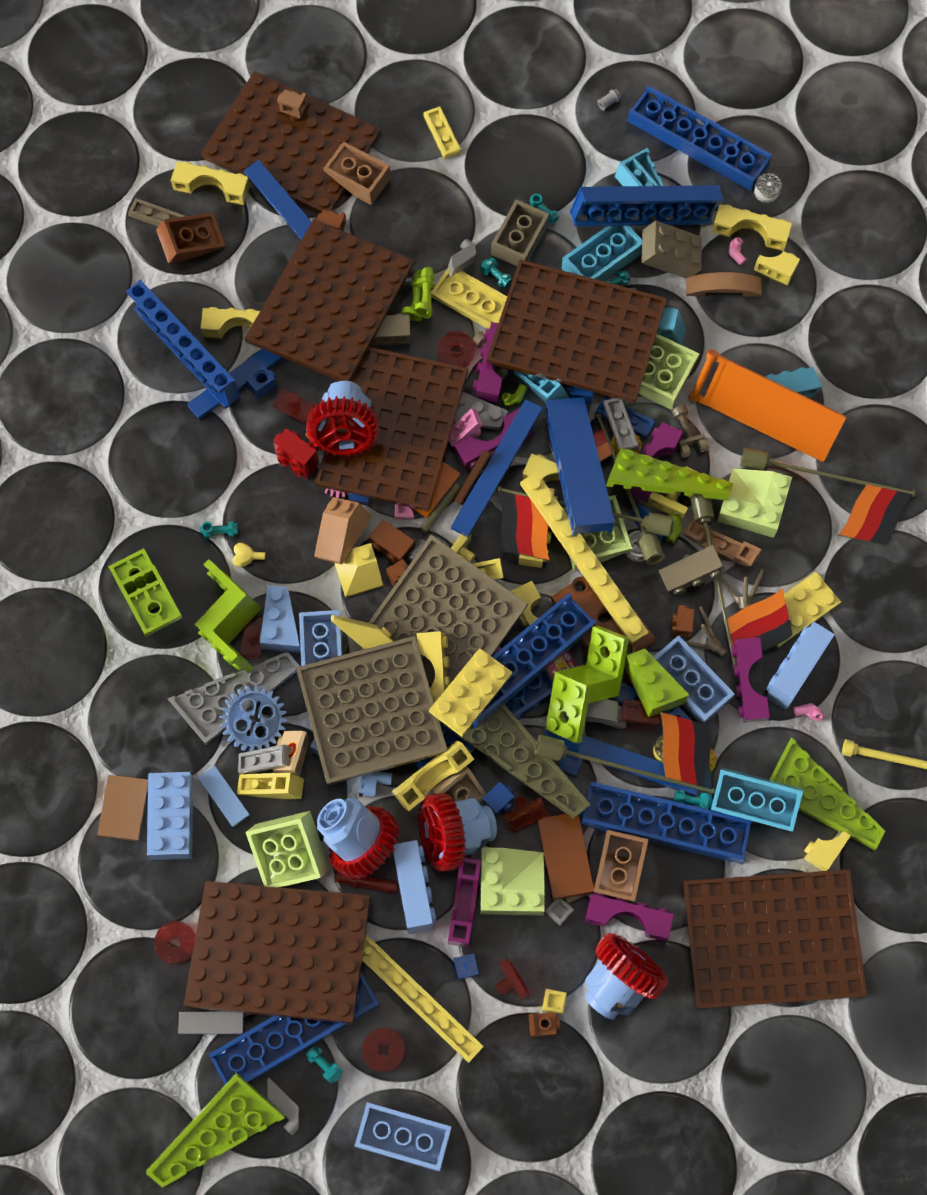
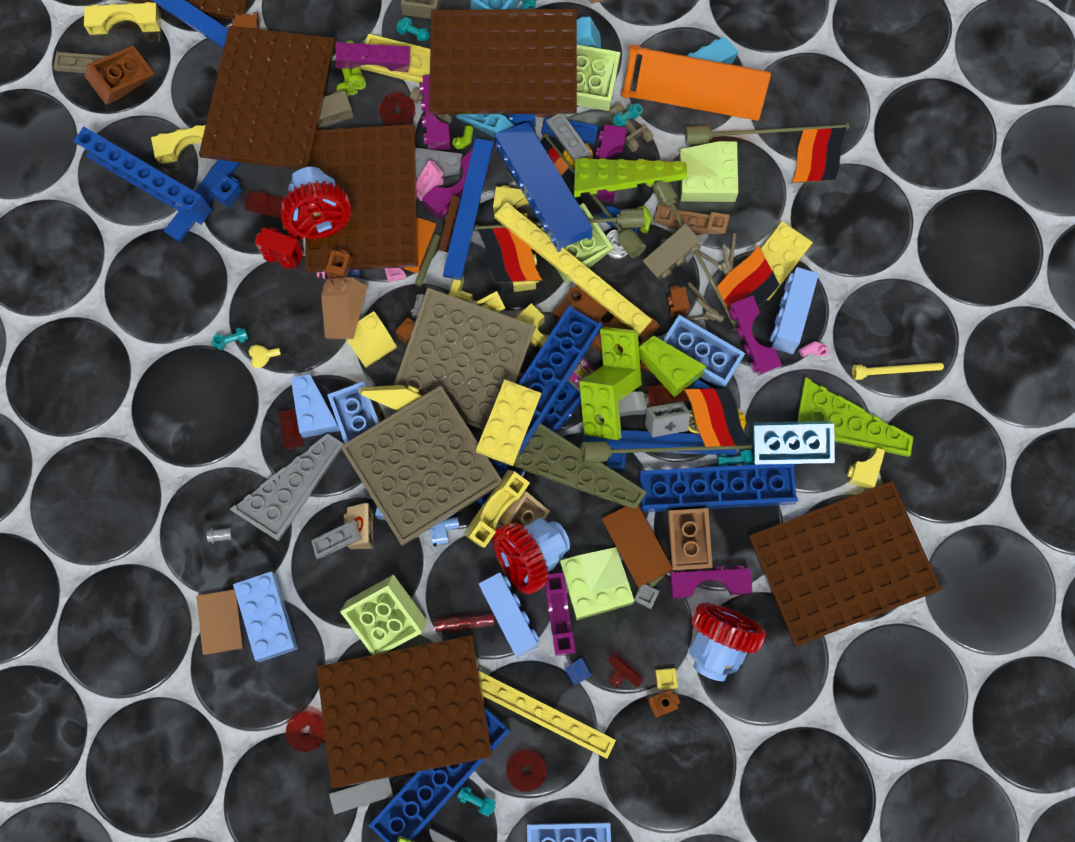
camera: 15 degrees left, 5 degrees up
lime bracket [108,548,182,637] -> none
lime bracket [195,559,262,674] -> none
light blue tile [198,766,250,828] -> none
light blue gear [220,686,287,751] -> none
light yellow slope [237,773,304,799] -> none
piece [317,797,399,880] -> none
dark orange brick [369,519,415,564] -> none
light yellow arch [417,632,451,703] -> none
light grey piece [448,239,476,277] -> none
blue brick [482,782,514,817] -> none
clear red tile [503,797,549,833] -> none
blue tile [612,682,637,709] -> none
light yellow tile [647,491,688,521] -> none
none -> light grey pin [207,527,232,544]
none -> dark orange brick [325,250,353,278]
none -> magenta arch [336,42,410,72]
none -> teal bar [613,103,643,126]
none -> light grey brick [645,401,690,437]

